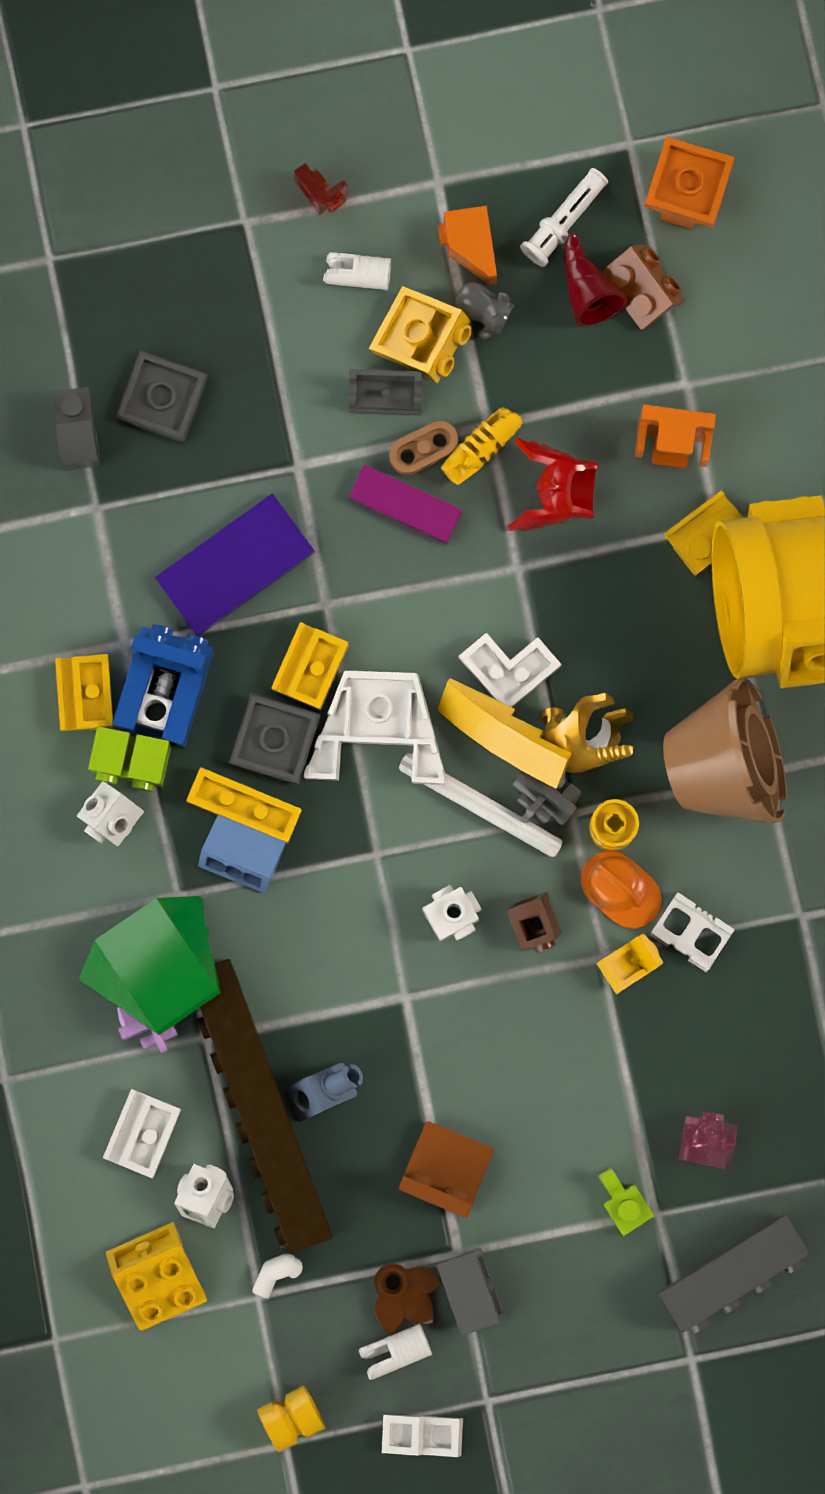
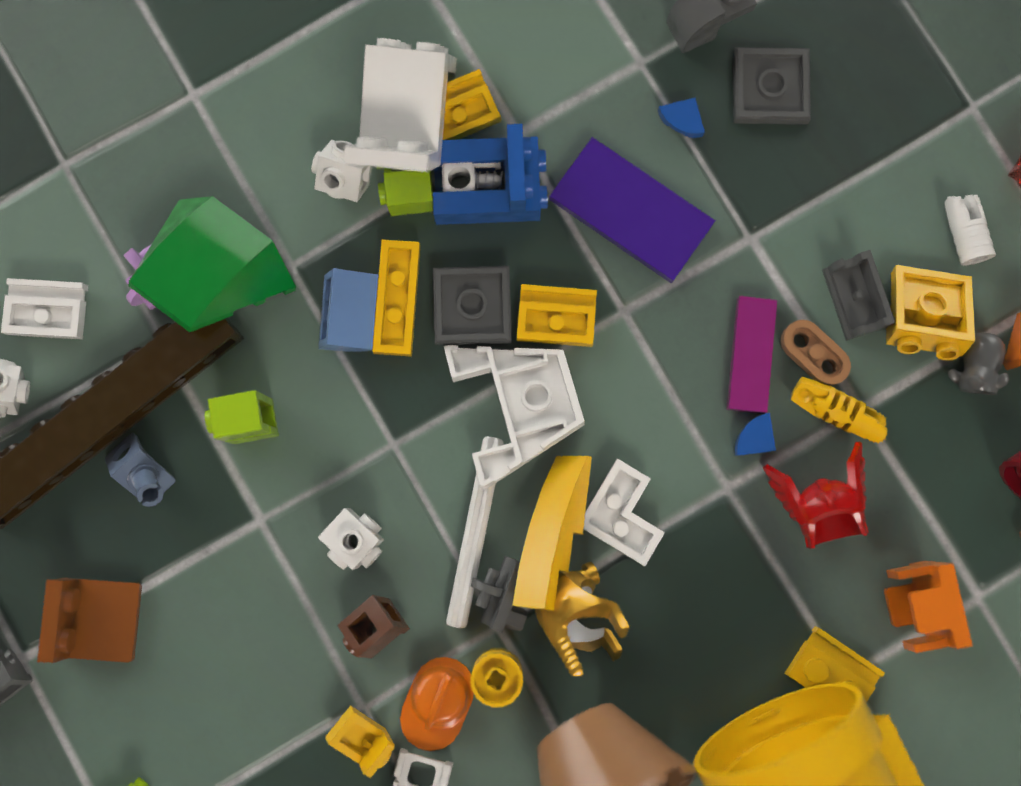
camera: 75 degrees right, 0 degrees up
none -> lime piece [204,390,279,444]
none -> white bracket [343,38,457,172]
none -> blue tile [658,98,705,138]
none -> blue tile [735,413,776,456]

